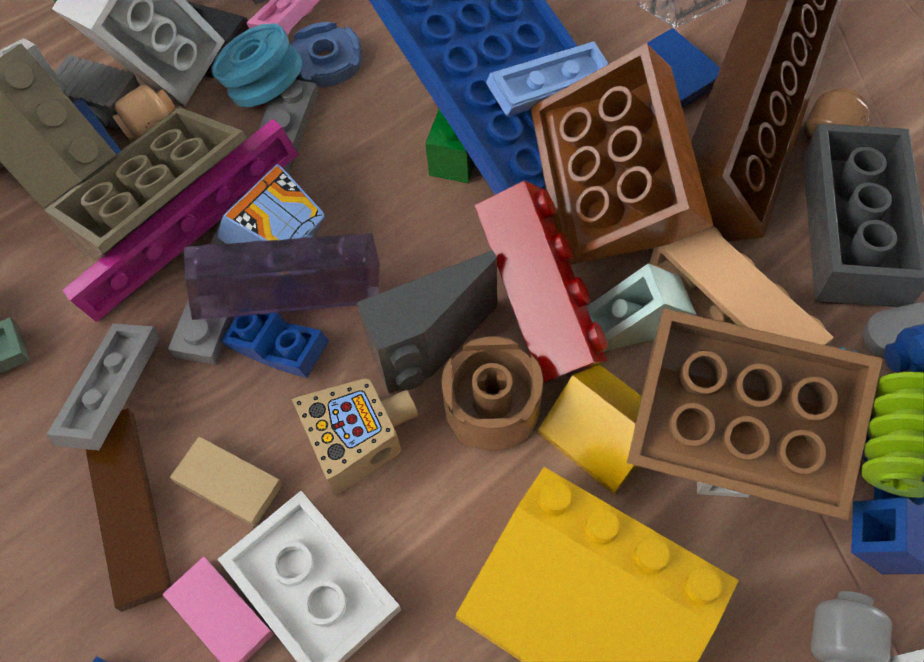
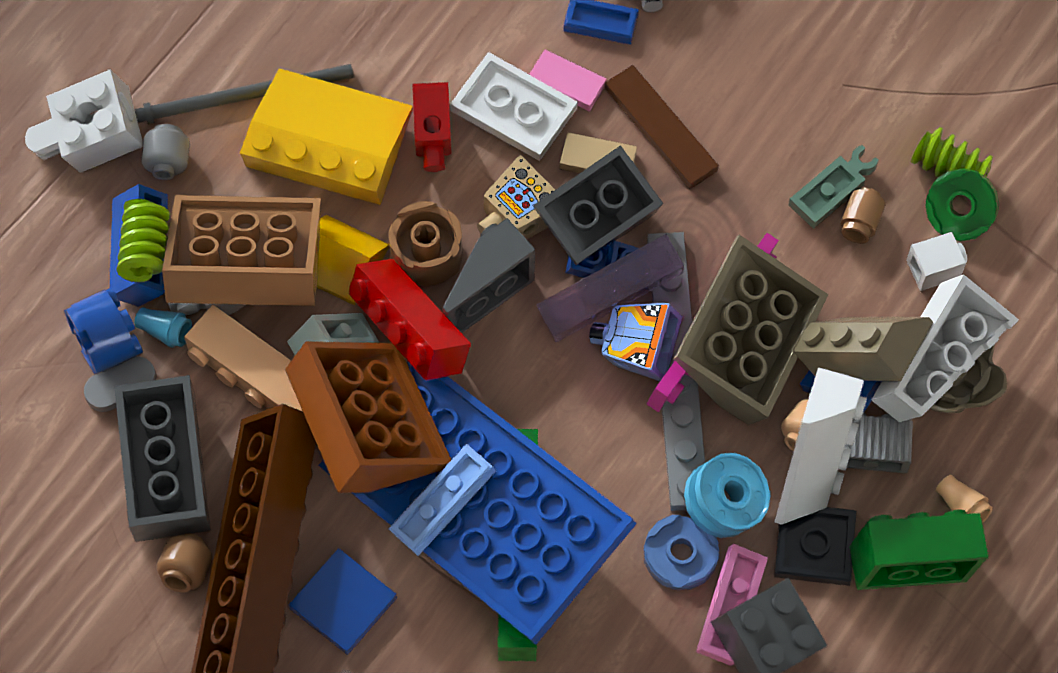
camera: 160 degrees right, 5 degrees up
light grey plate [46,324,160,451] -> none
none -> red torso [412,82,452,172]
none -> dark grey slope [533,145,664,265]
none -> light nougat cone [936,475,993,523]

